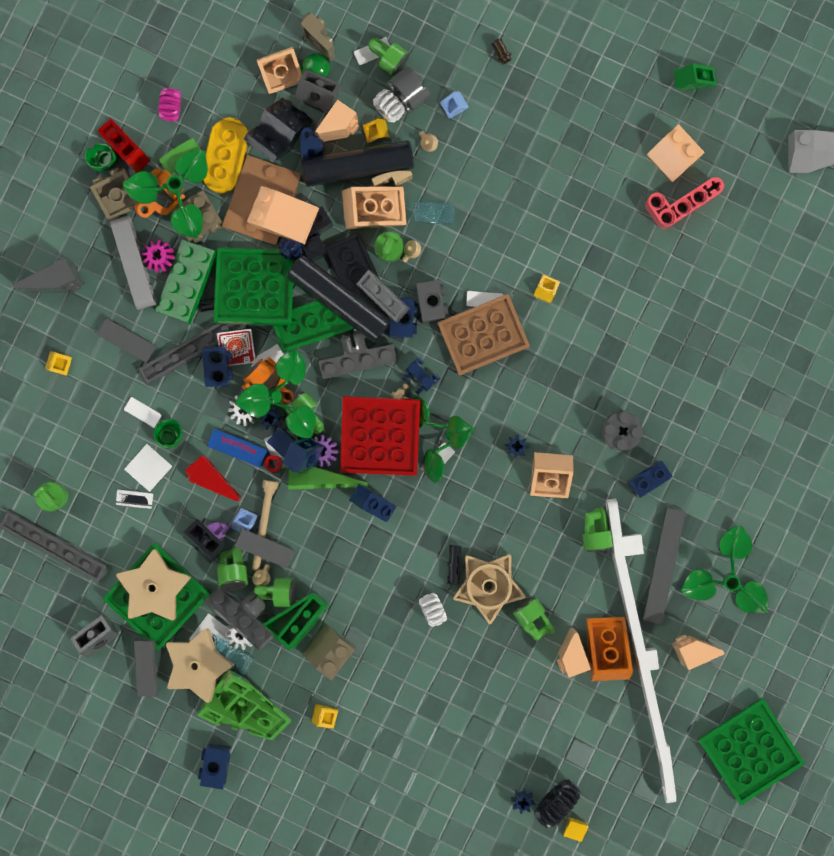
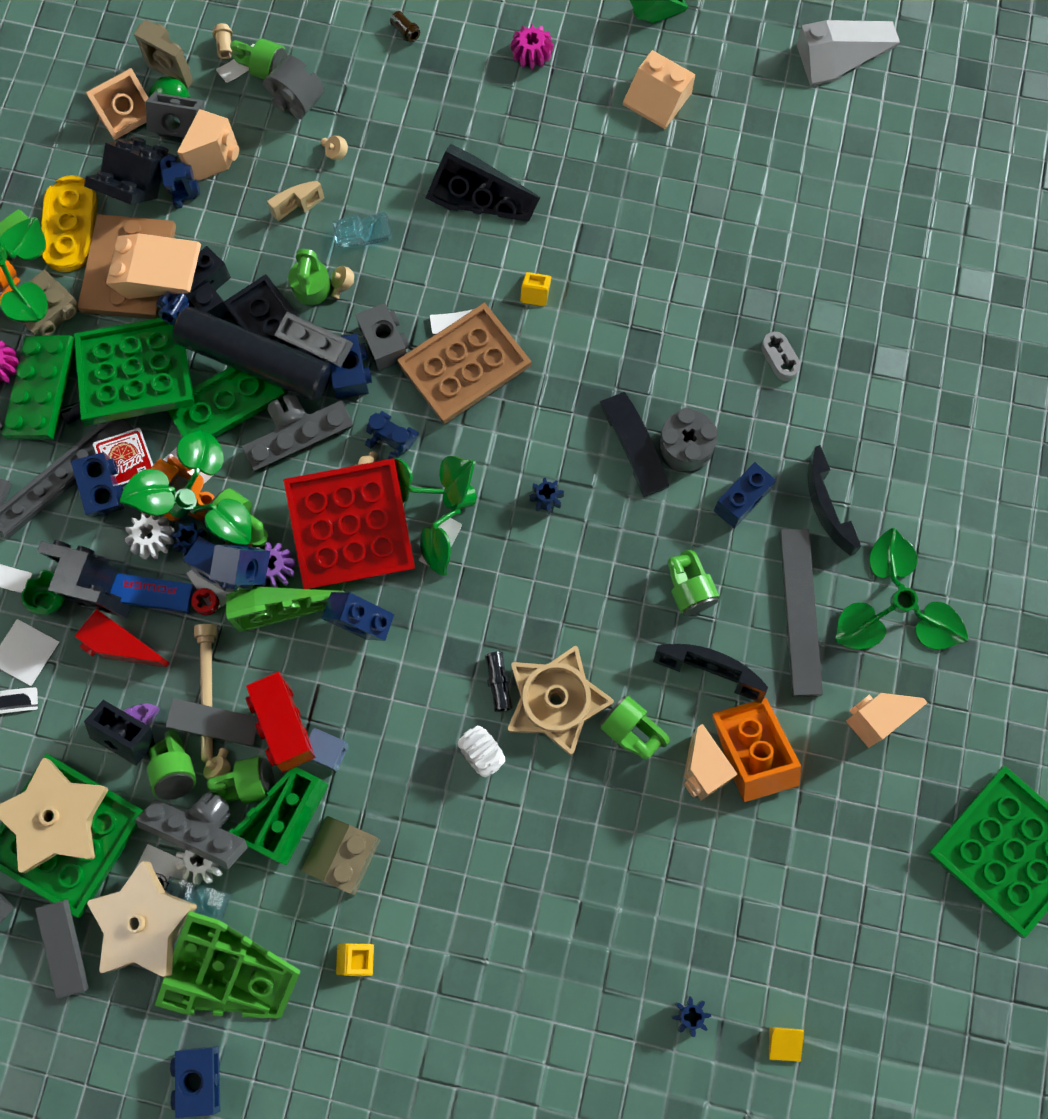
camera: 10 degrees left, 15 degrees down
light blue slope [231,507,258,532] -> none
black cylinder [301,140,414,187] -> none
light nougat slope [342,187,406,229] -> none
yellow slope [363,119,390,143] -> none
white gear [373,89,405,123] -> none
light blue slope [440,91,469,119] -> none
light nougat slope [530,452,573,498] -> none
black gear [534,779,581,828] -> none
white piece [606,498,676,803] -> none
coral beam [645,177,724,229] -> none
none -> black bracket [37,540,130,618]
none -> tan pin [212,23,233,59]
none -> red wedge [245,671,316,772]
none -> sand blue panel [309,728,349,772]
none -> black wedge [425,144,540,221]
none -> dark pink gear [511,24,553,69]
none -> black slope [600,392,669,497]
none -> black slope [653,644,768,703]
none -> light grey beam [761,331,800,381]
none -> black slope [807,445,861,556]

